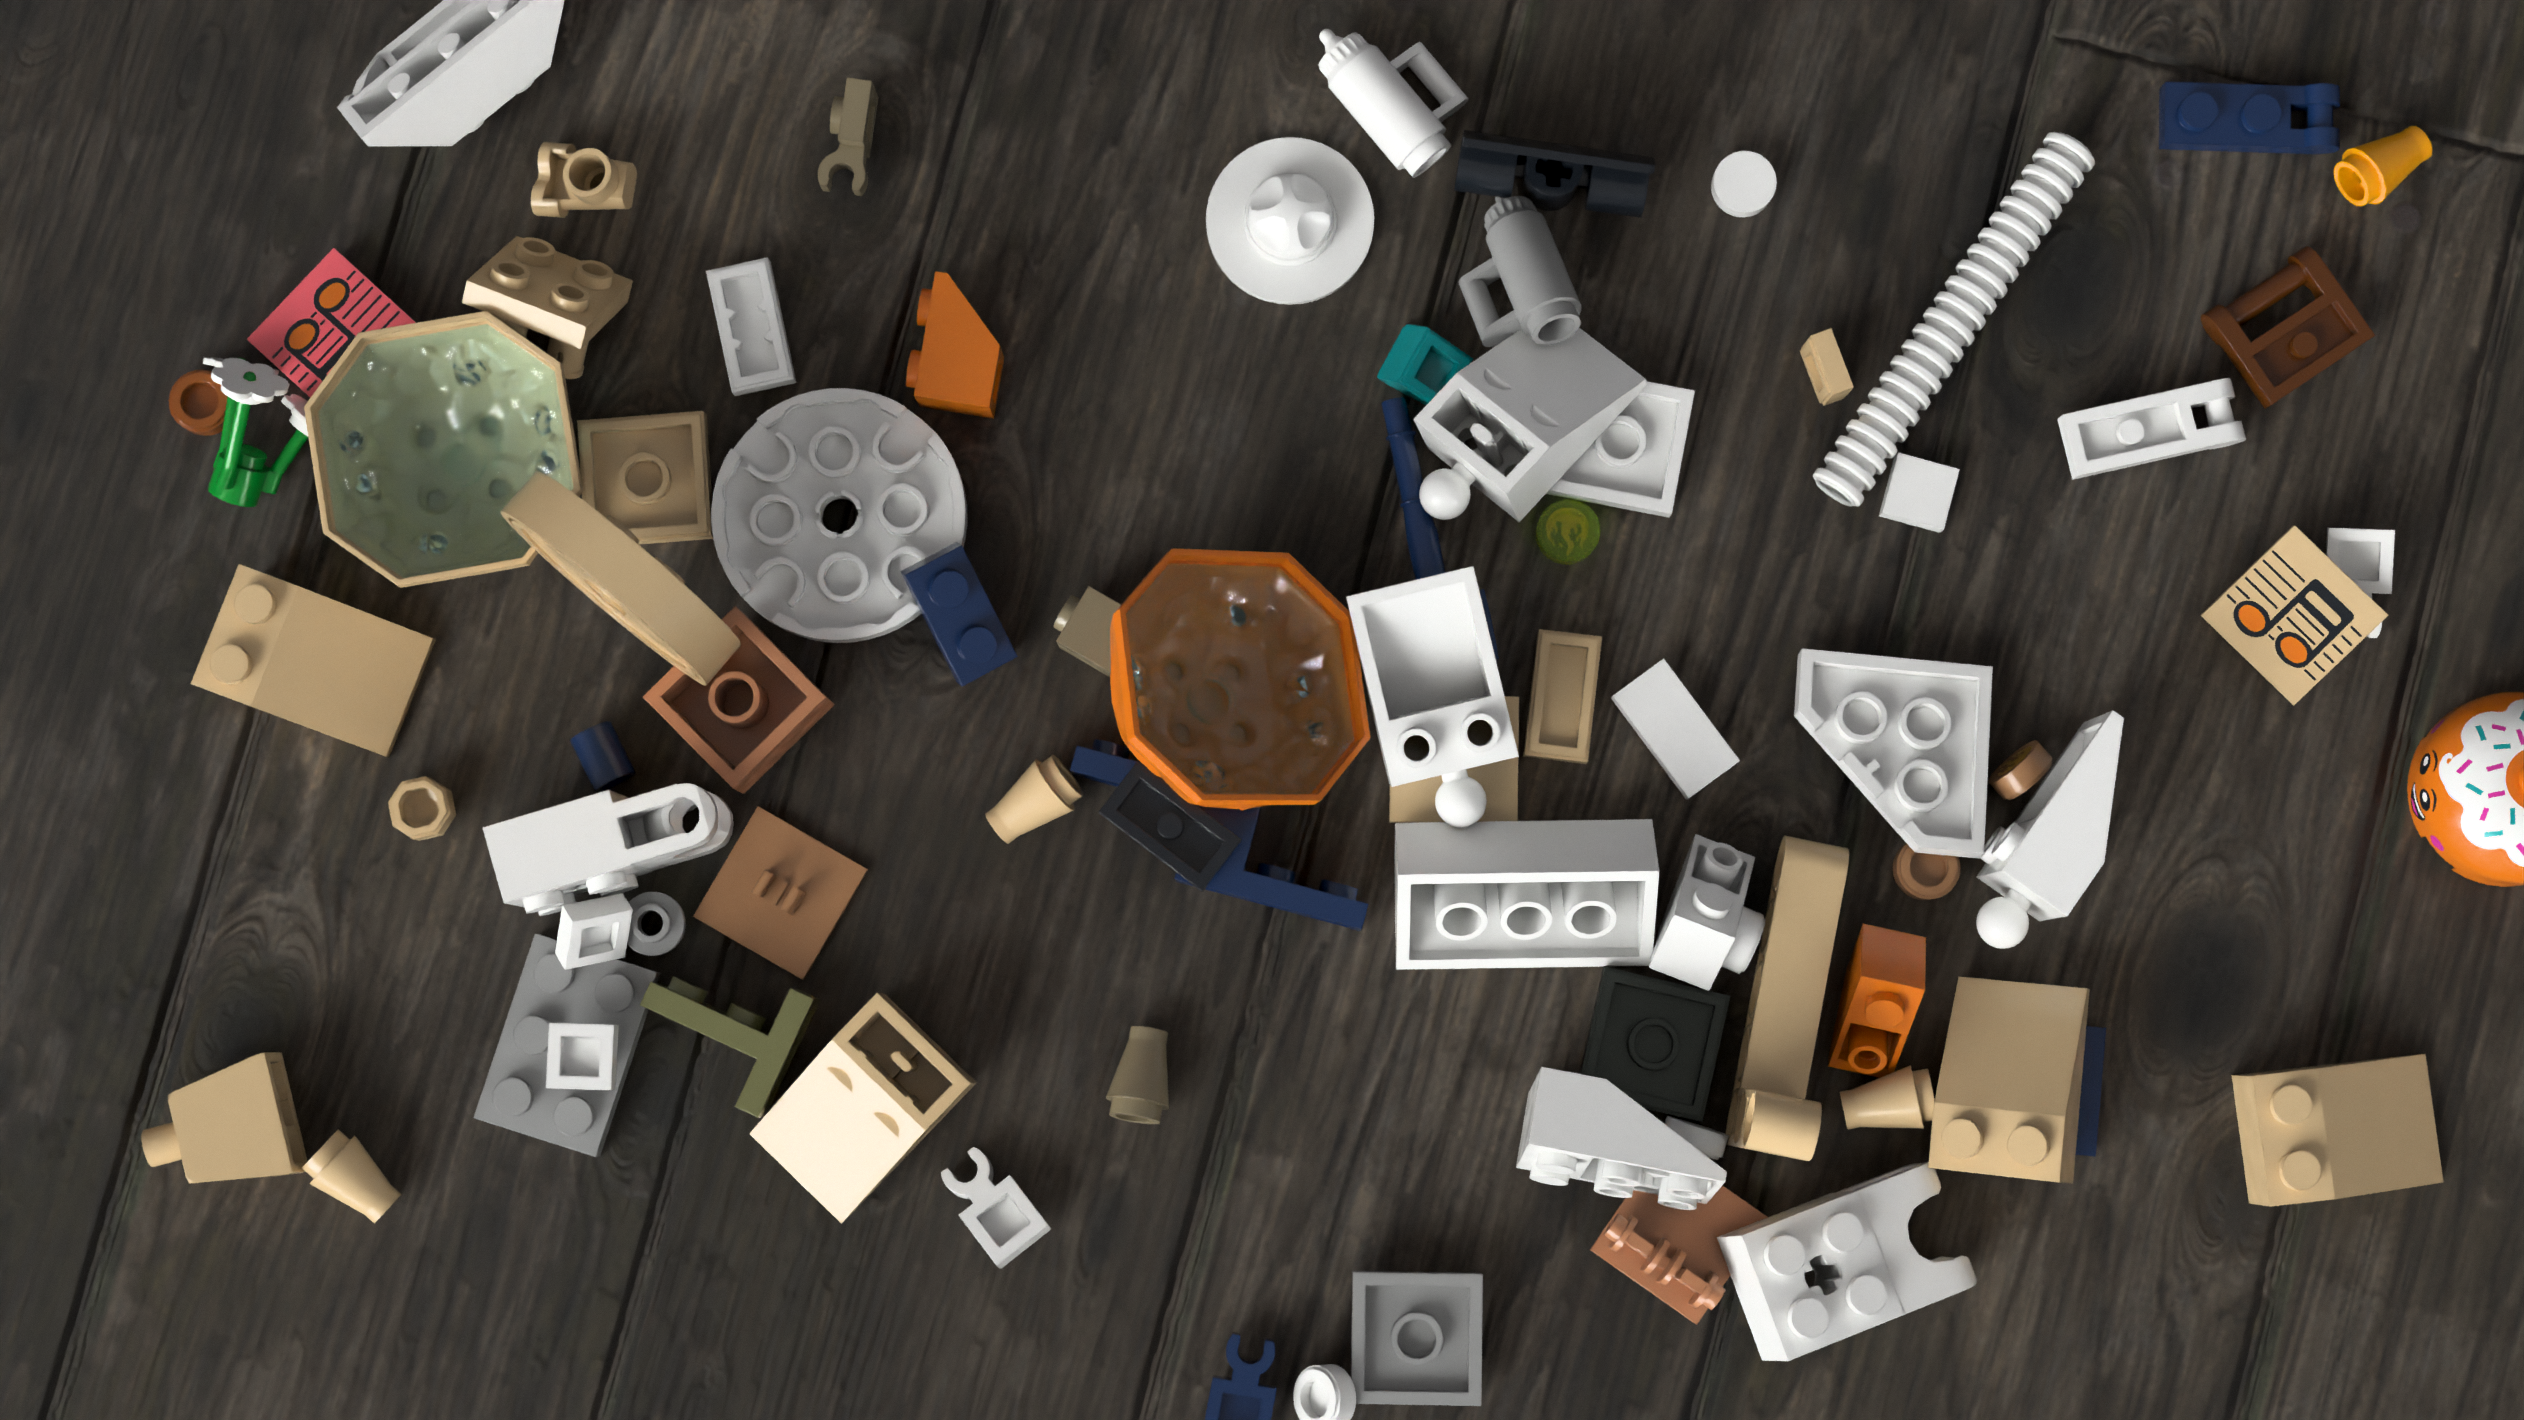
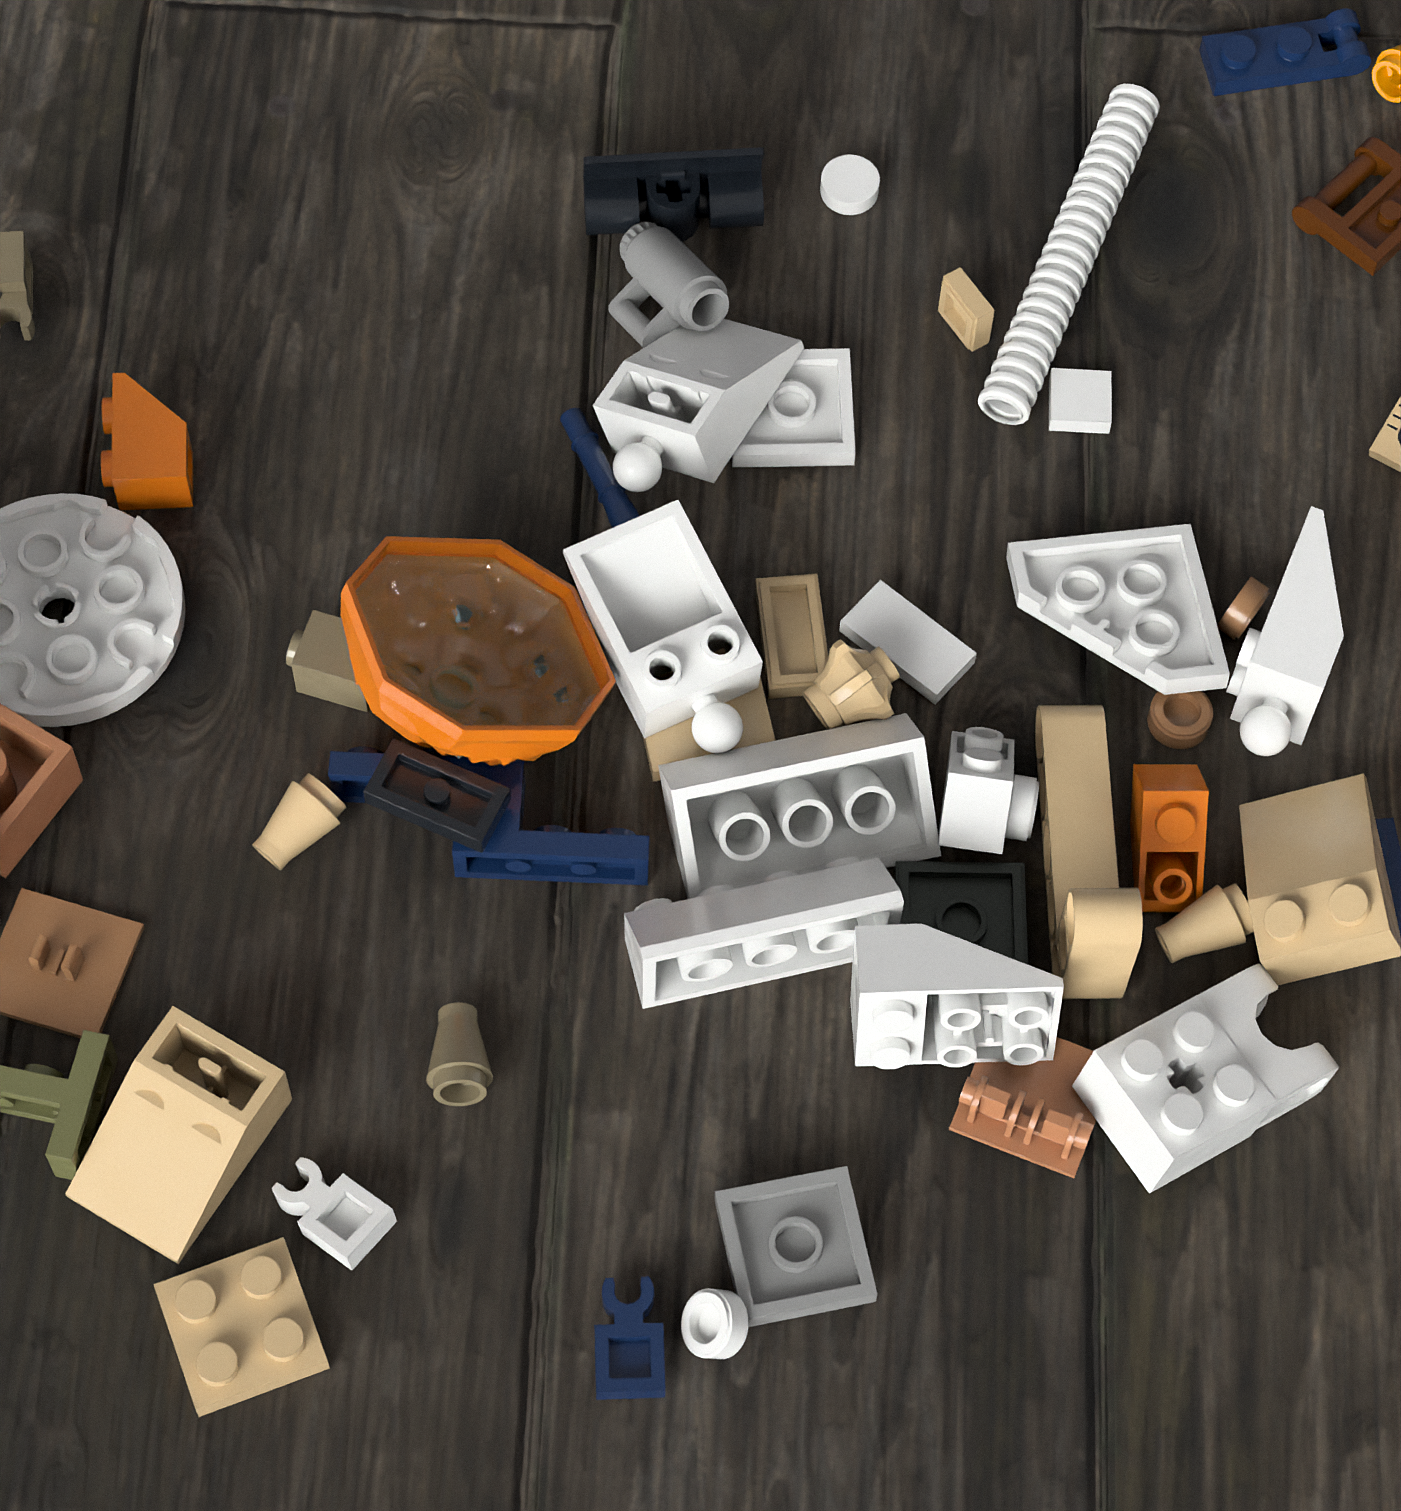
camera: 15 degrees left, 20 degrees down
dark blue plate [900,542,1018,686] -> none
white hat [1206,137,1374,305] -> none
white piece [1318,29,1469,178] -> none
teal slope [1377,324,1473,405] -> none
clear neon green tile [1535,499,1601,565] -> none
white plate [2057,378,2246,480] -> none
none -> tan plate [153,1237,330,1417]
none -> white slope [624,857,904,1009]
none -> tan rock [802,639,900,730]

